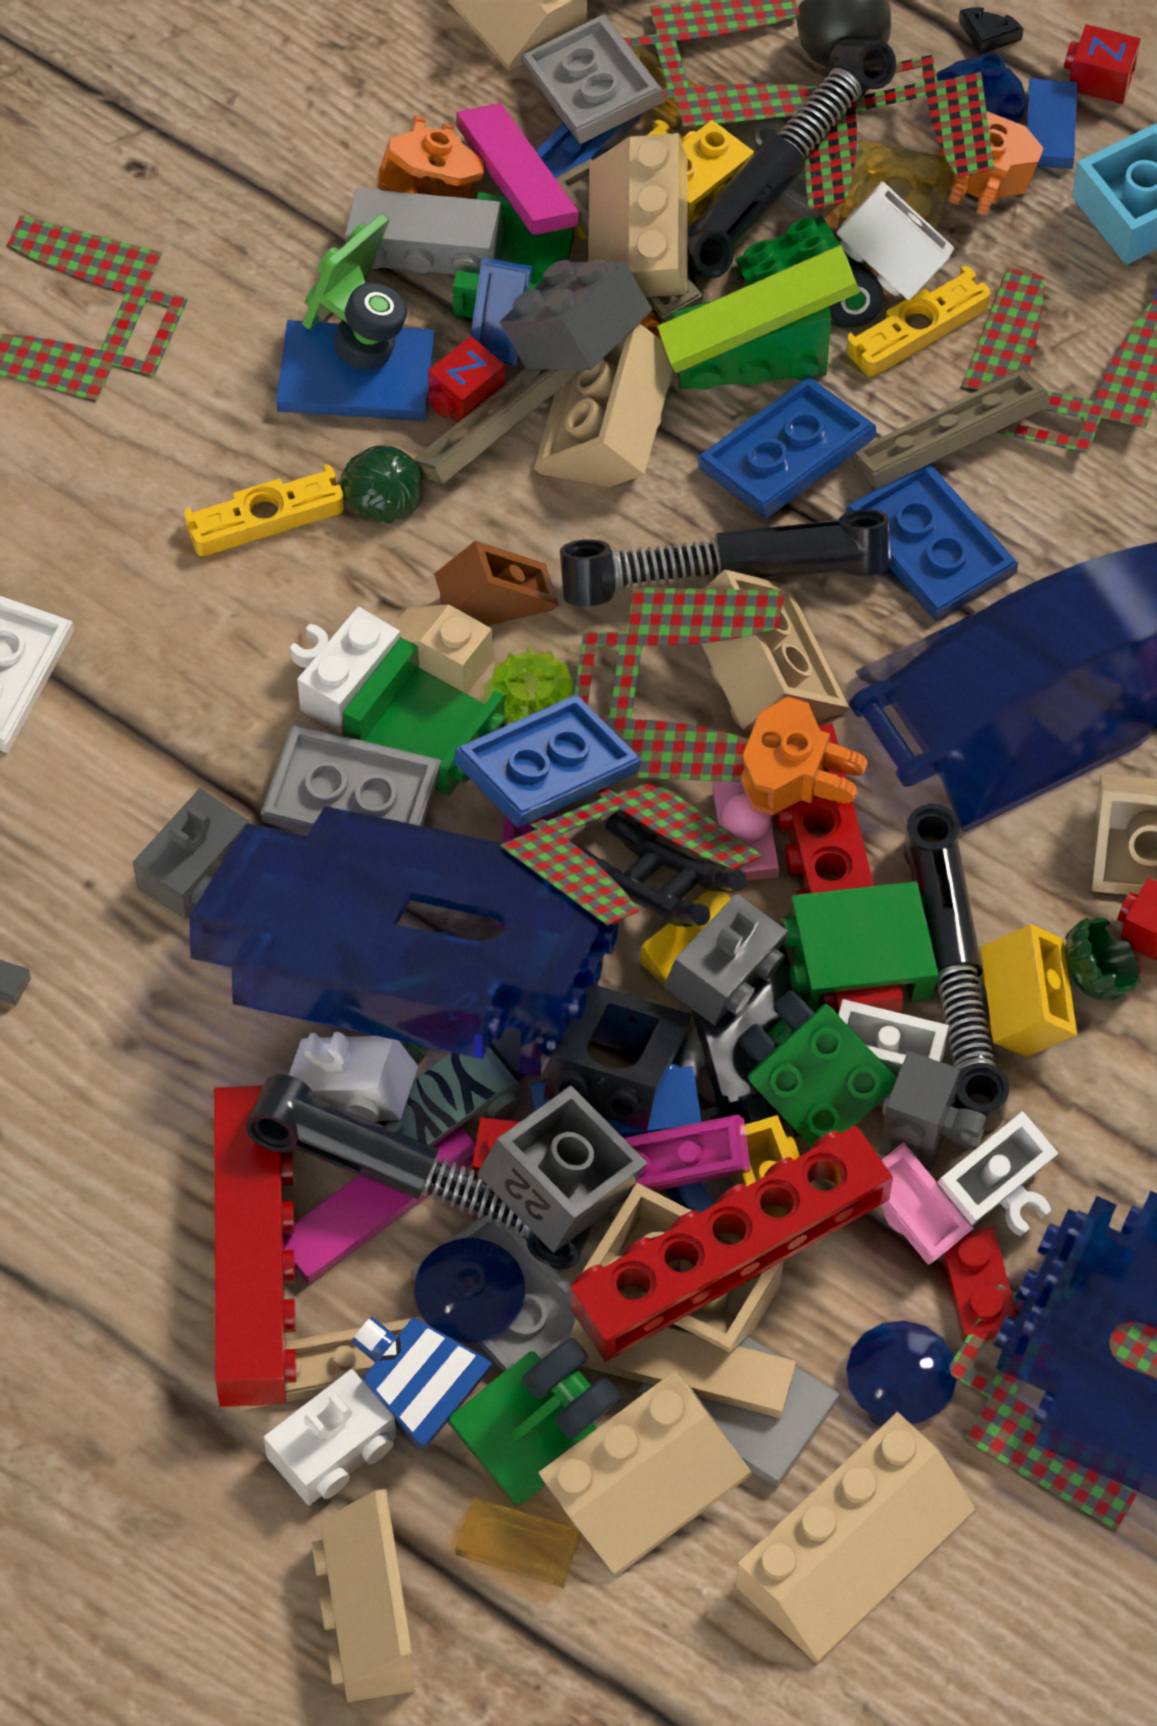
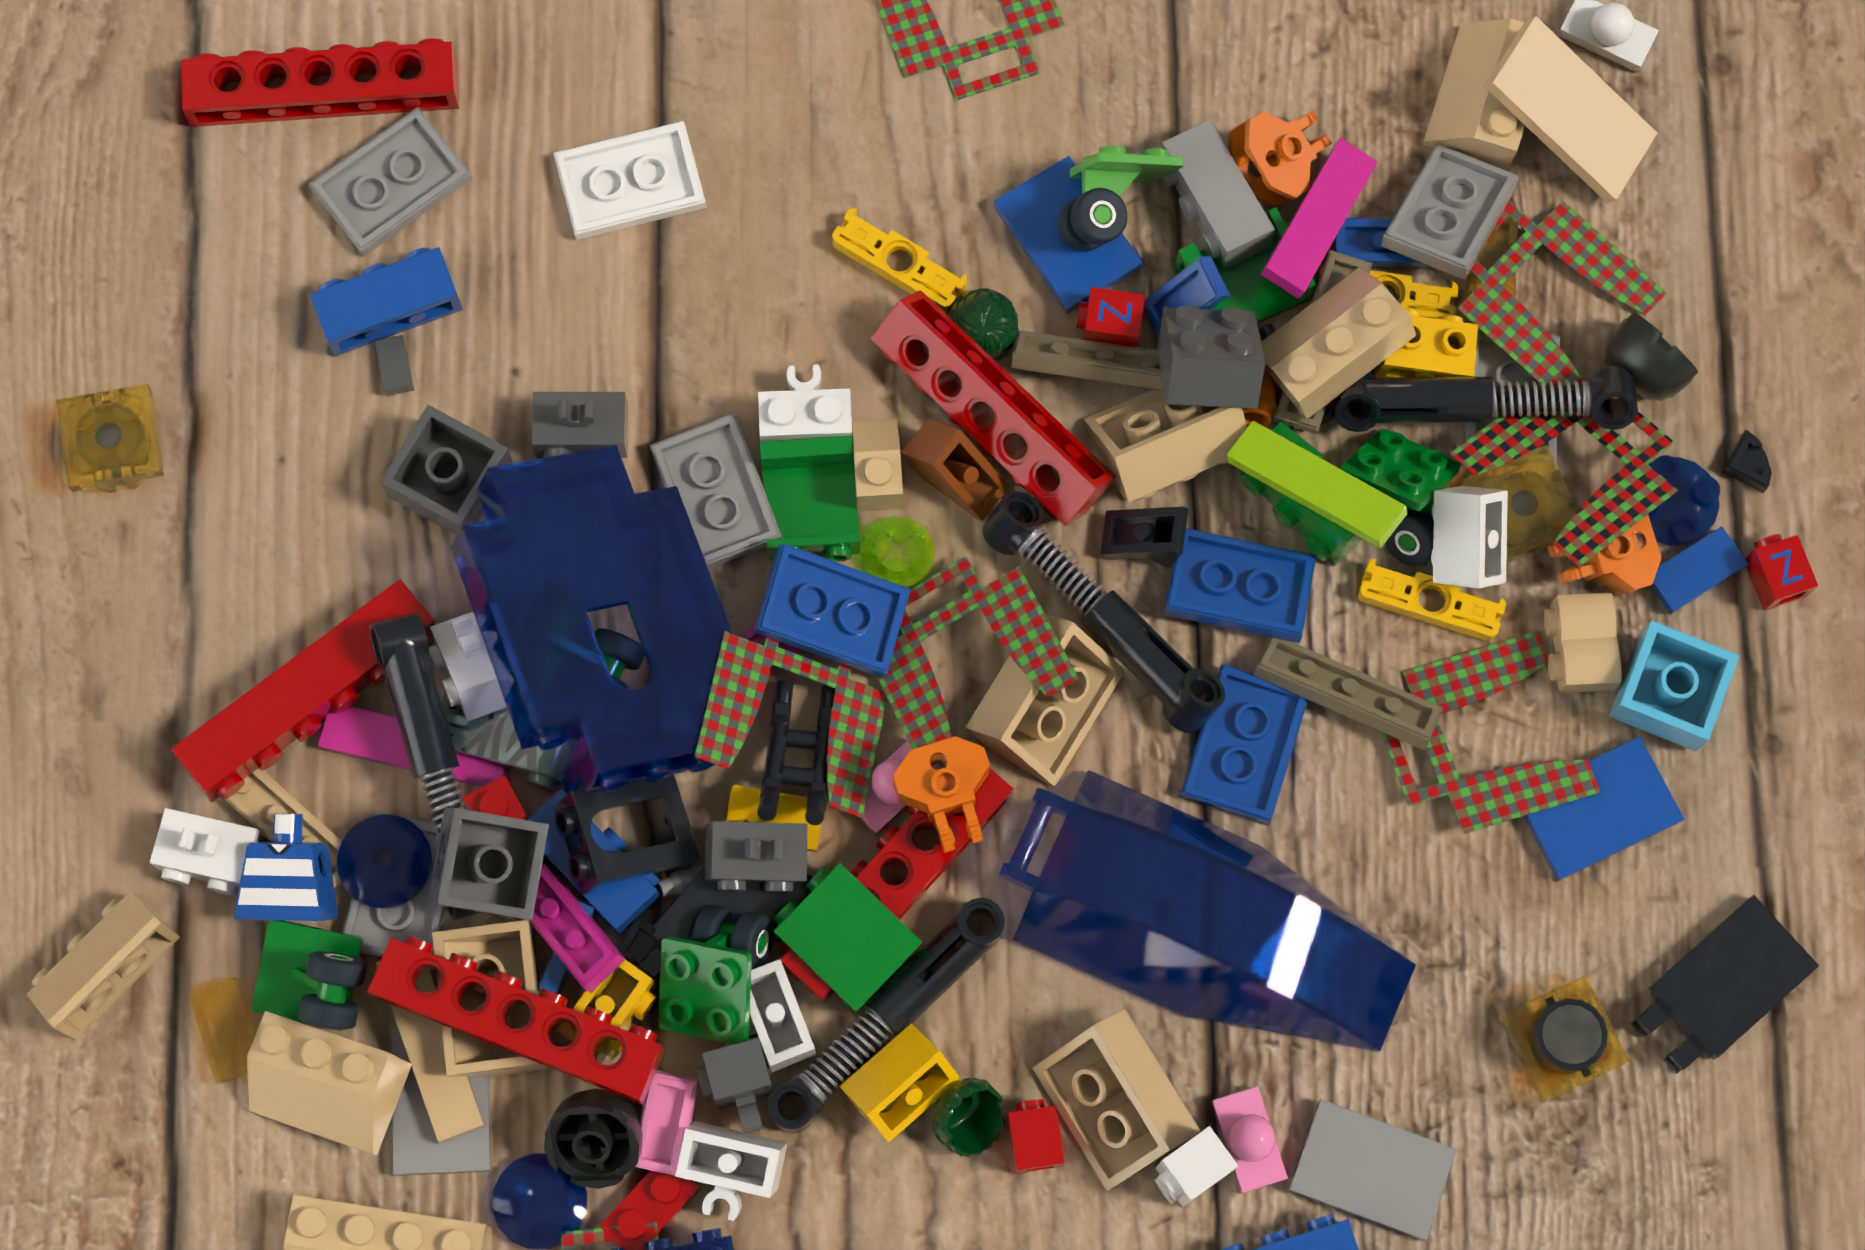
camera: 50 degrees right, 15 degrees up
none -> dark grey brick [380,405,514,541]
none -> pearl dark grey cylinder [544,1088,643,1189]
none -> red brick [871,290,1116,526]
none -> black slope [1100,506,1189,567]
none -> tan brick [1544,593,1621,693]

